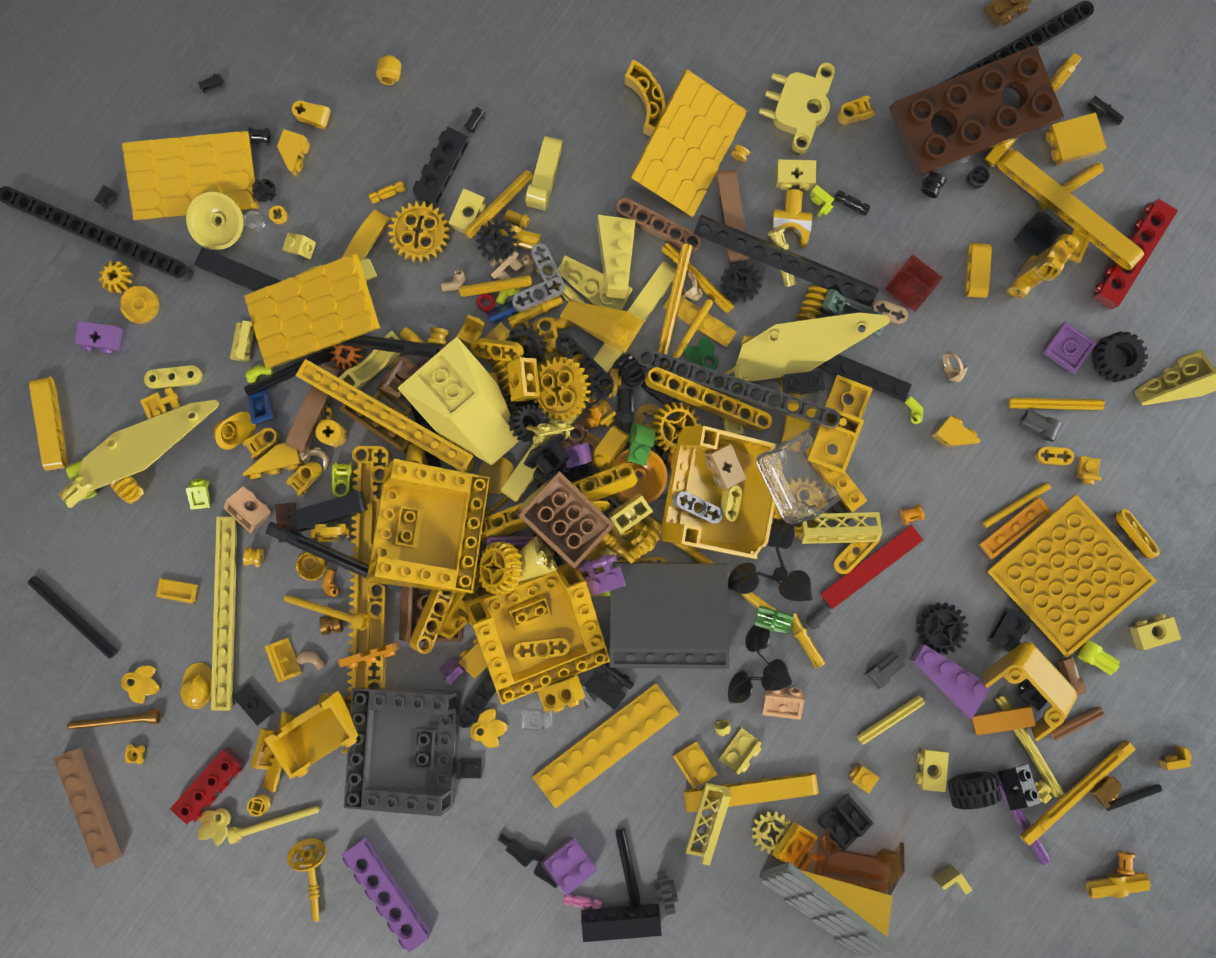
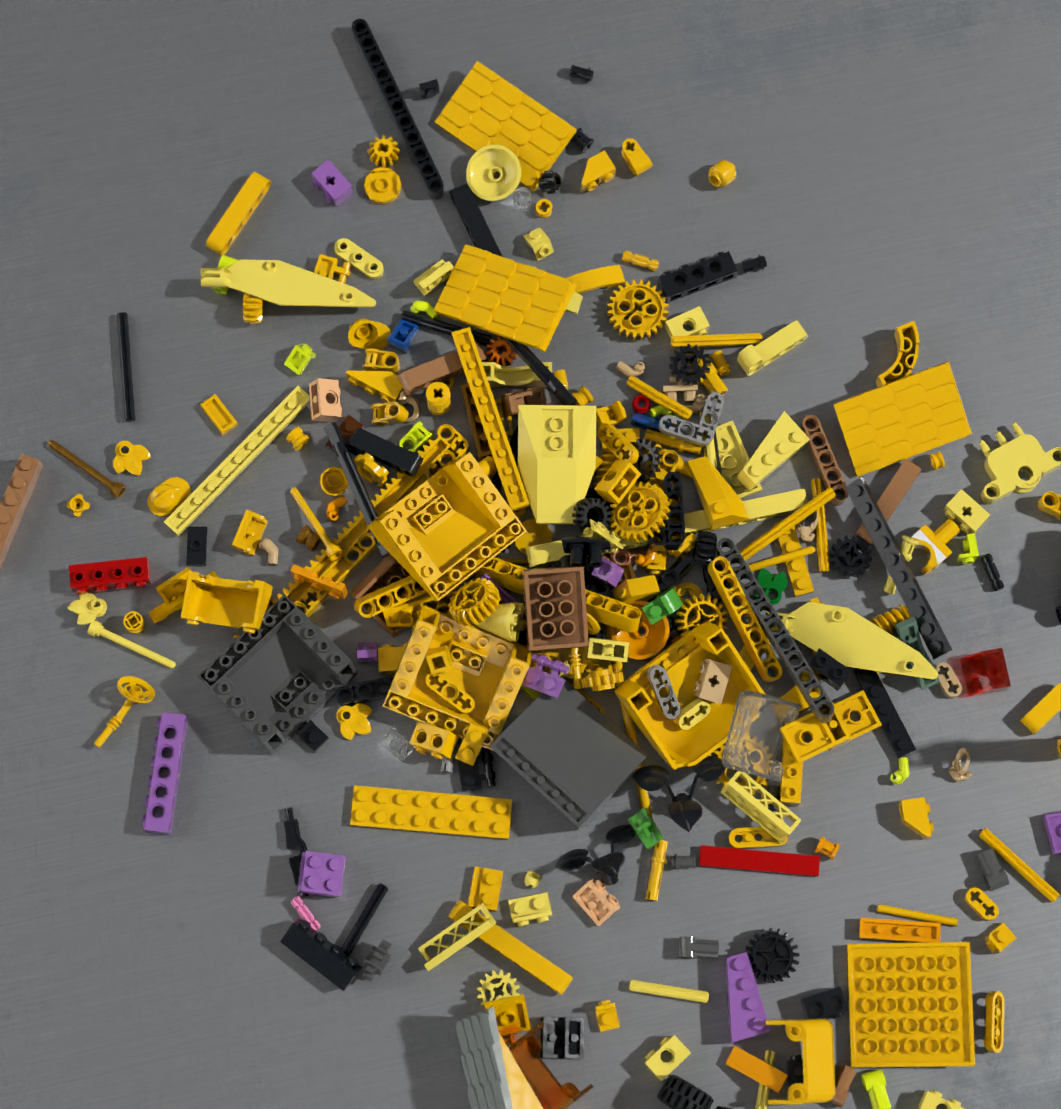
camera: 40 degrees right, 10 degrees down
none -> yellow brick [426,645,453,675]
none -> yellow plate [455,721,489,766]

